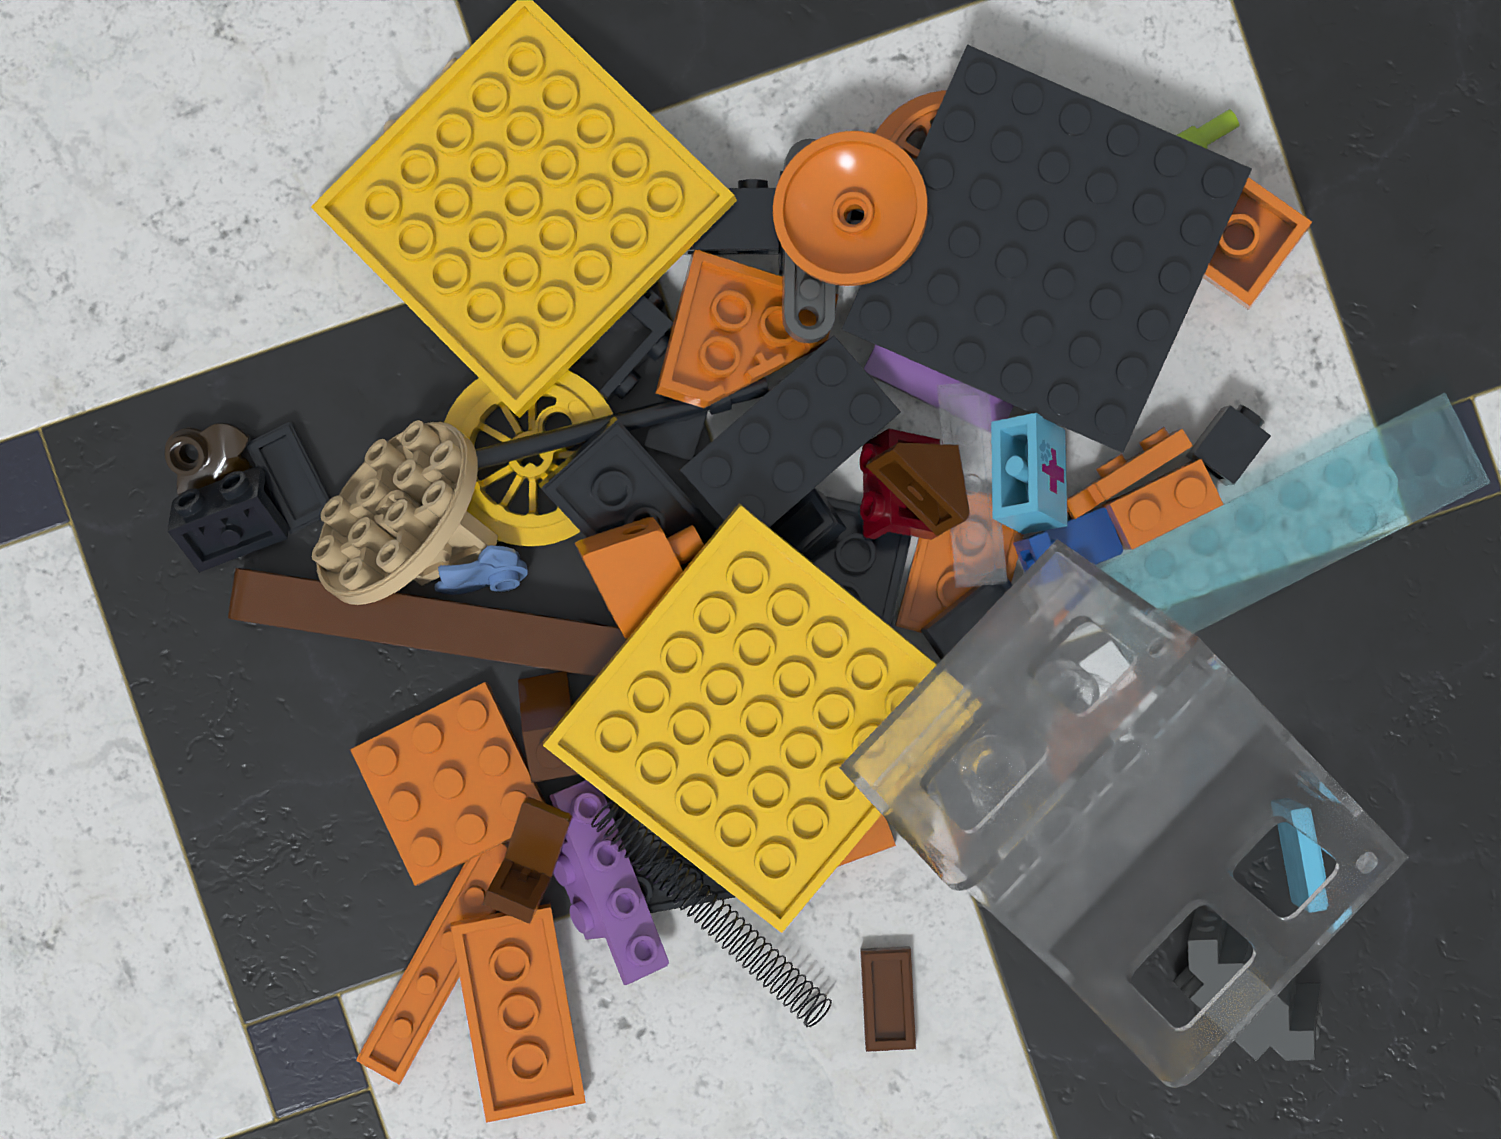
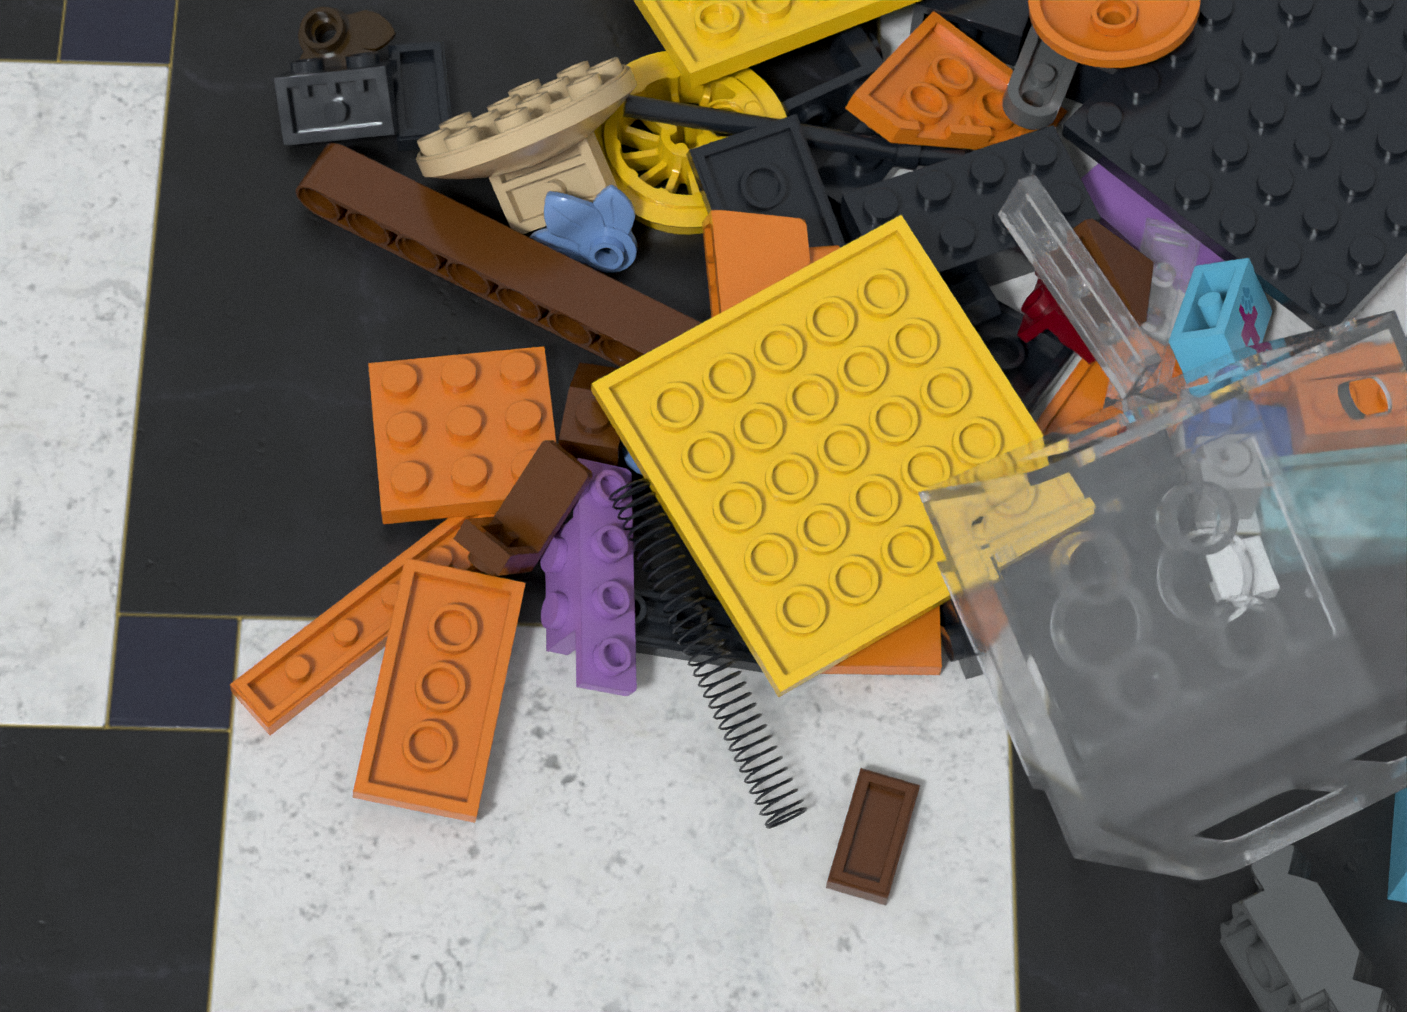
camera: 15 degrees right, 25 degrees down
none -> clear tile [998,175,1162,399]

